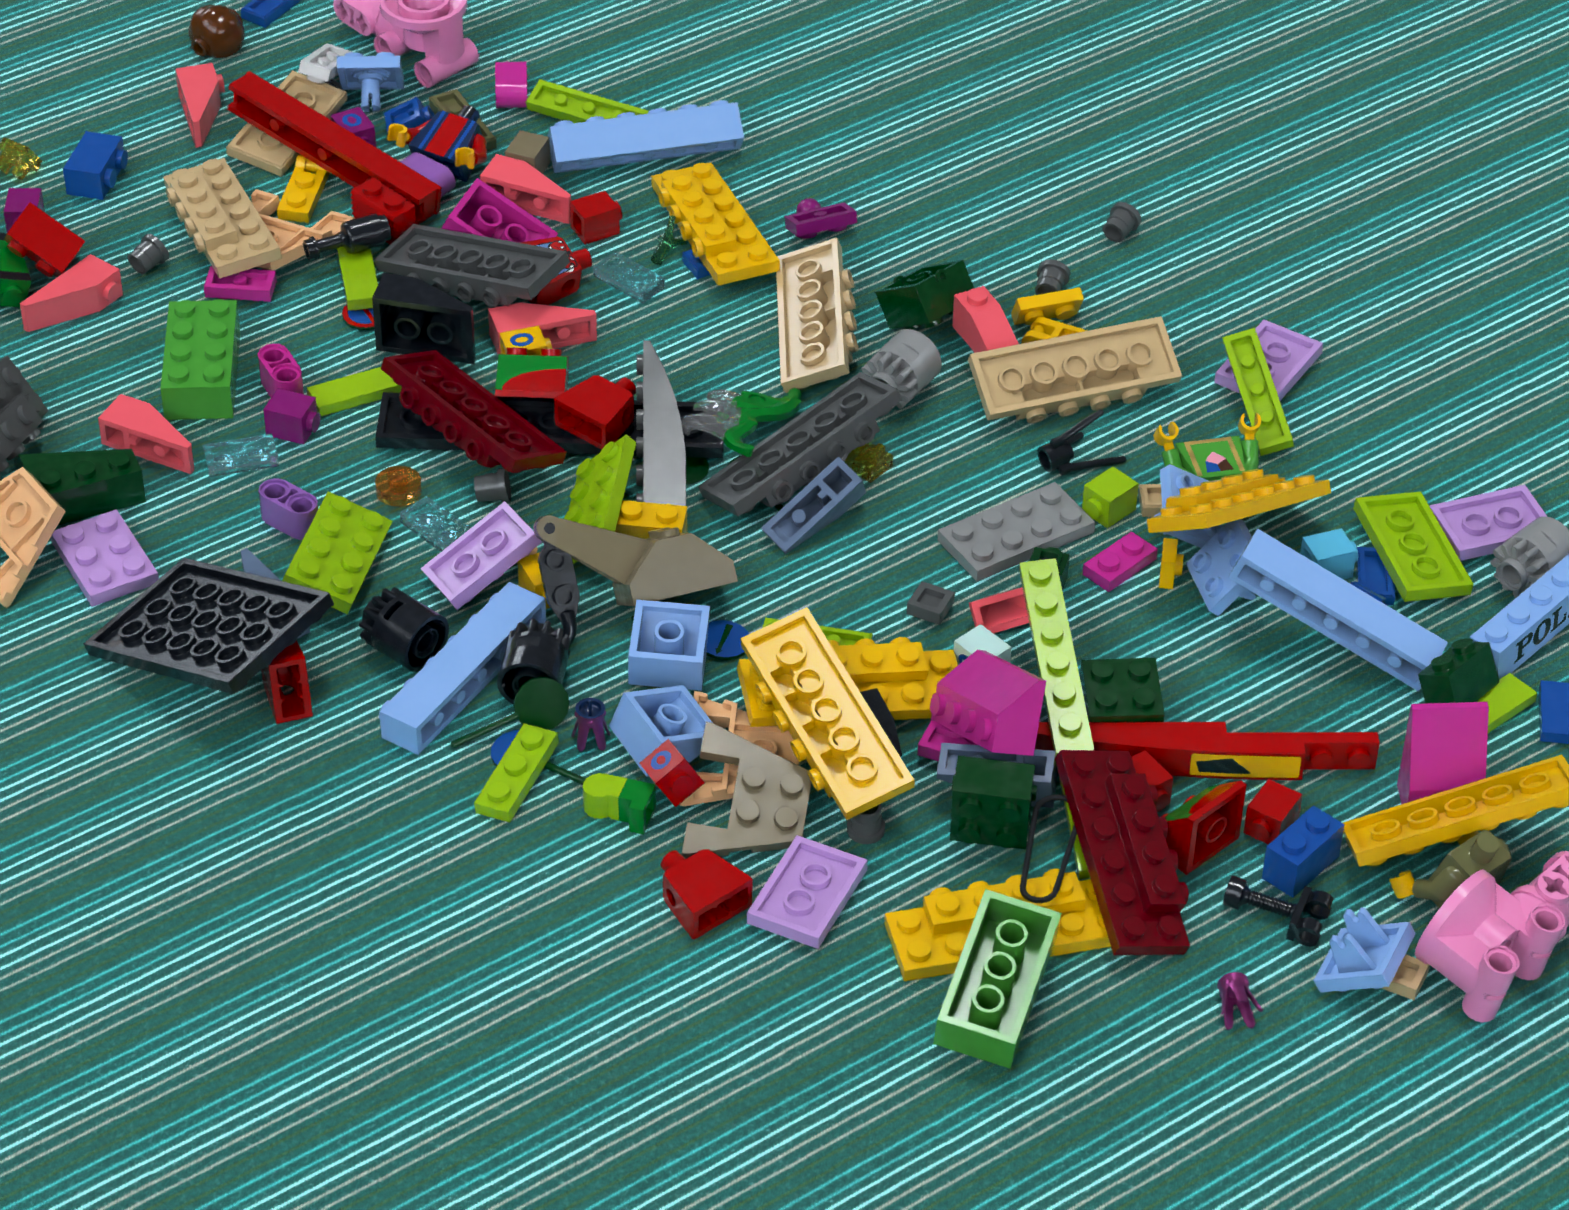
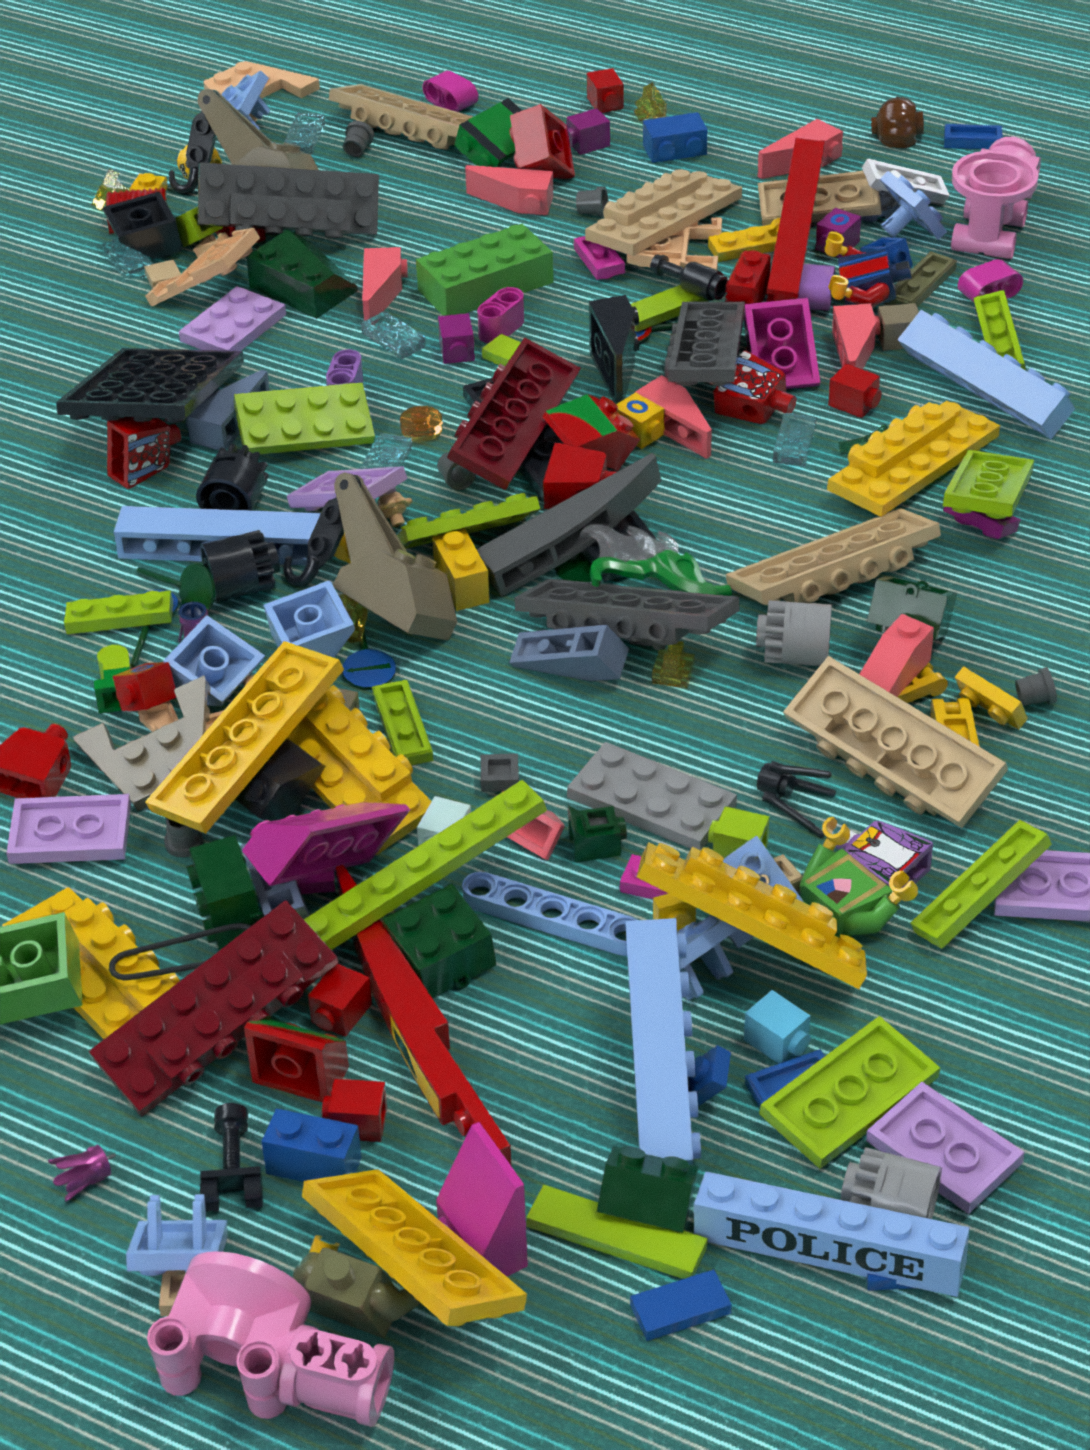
camera: 65 degrees right, 0 degrees up
none -> light blue beam [462,871,638,956]
none -> torso [835,821,933,888]
none -> lime plate [943,450,1035,519]

